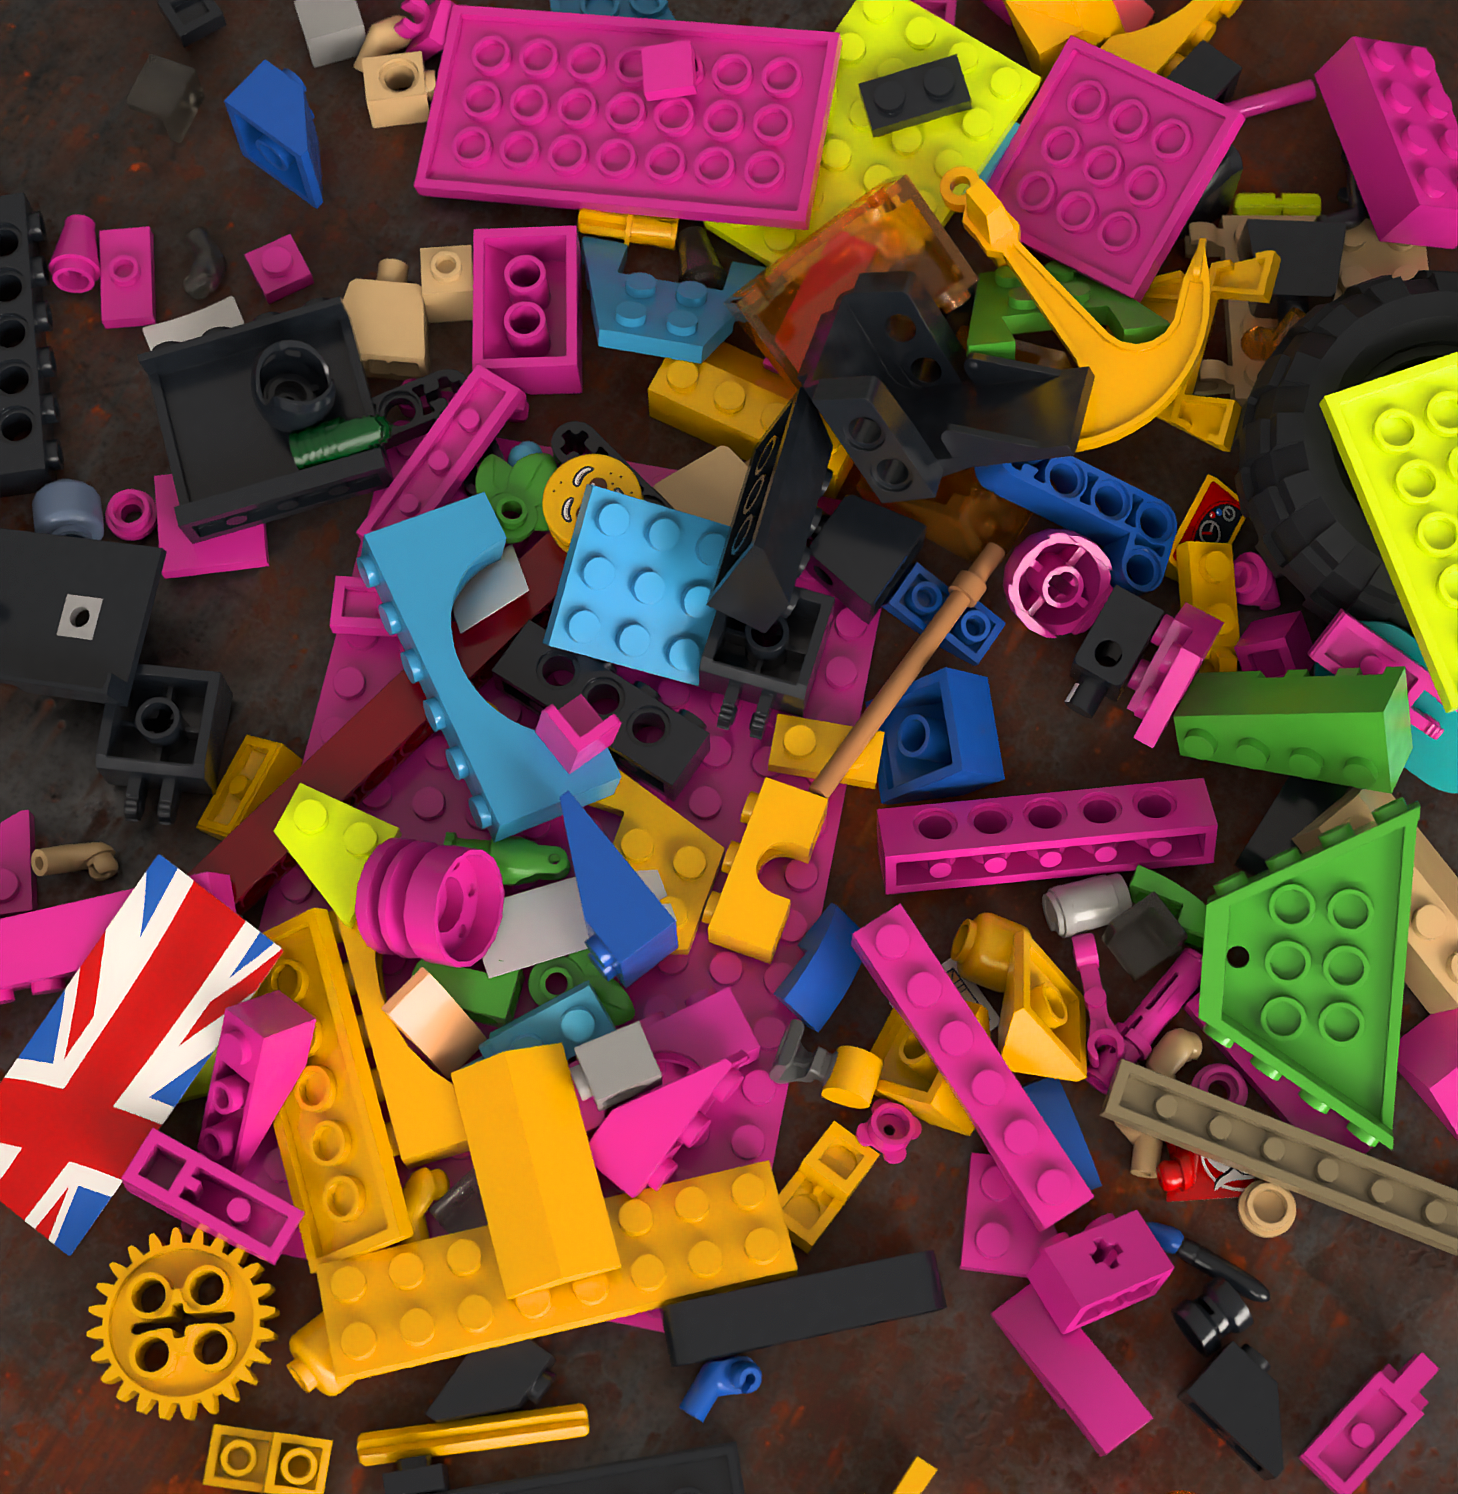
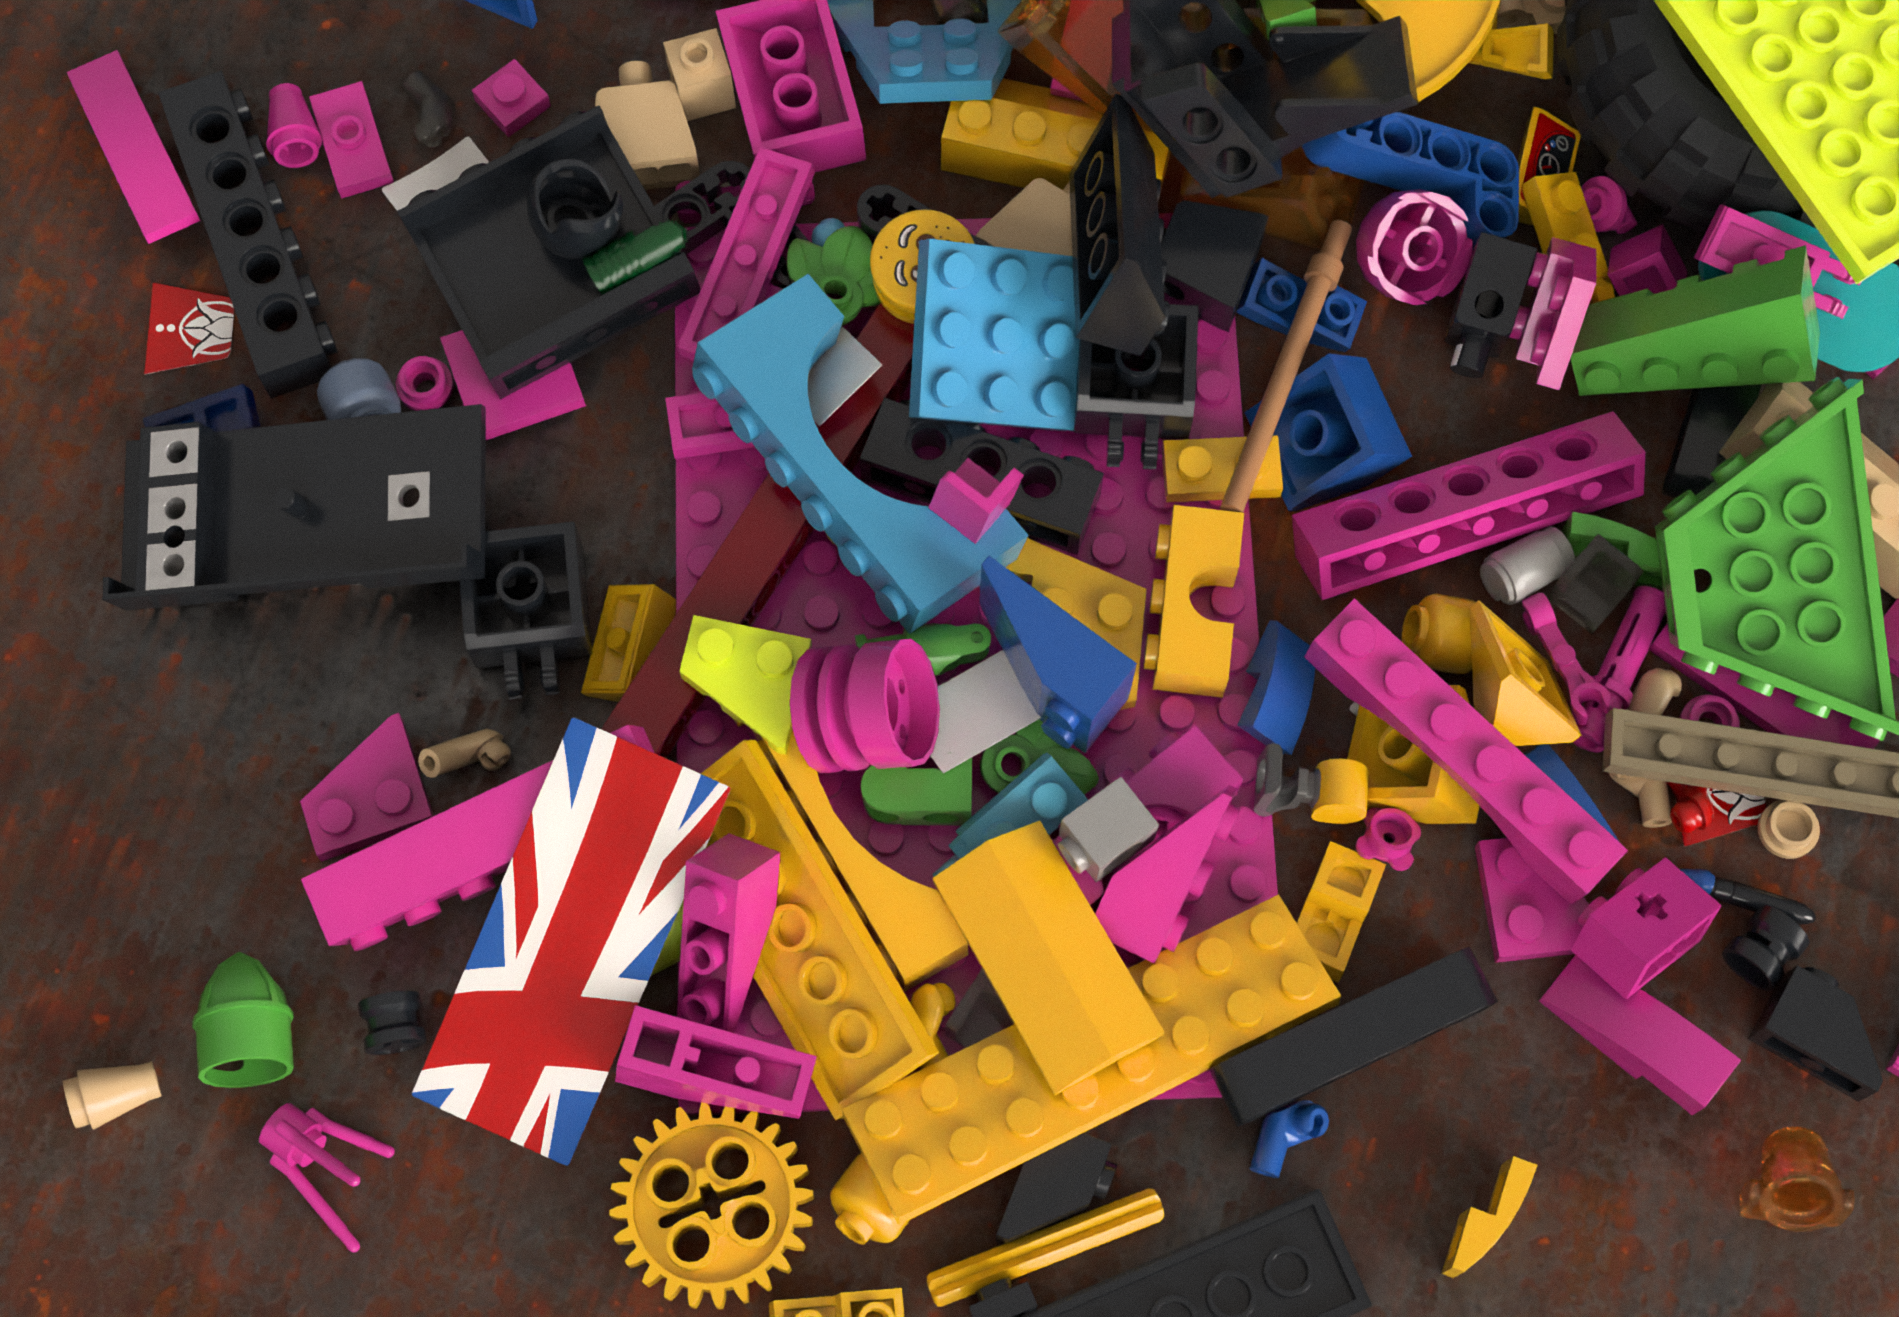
camera: 15 degrees left, 0 degrees up
light nougat slope [381,967,487,1080] -> none

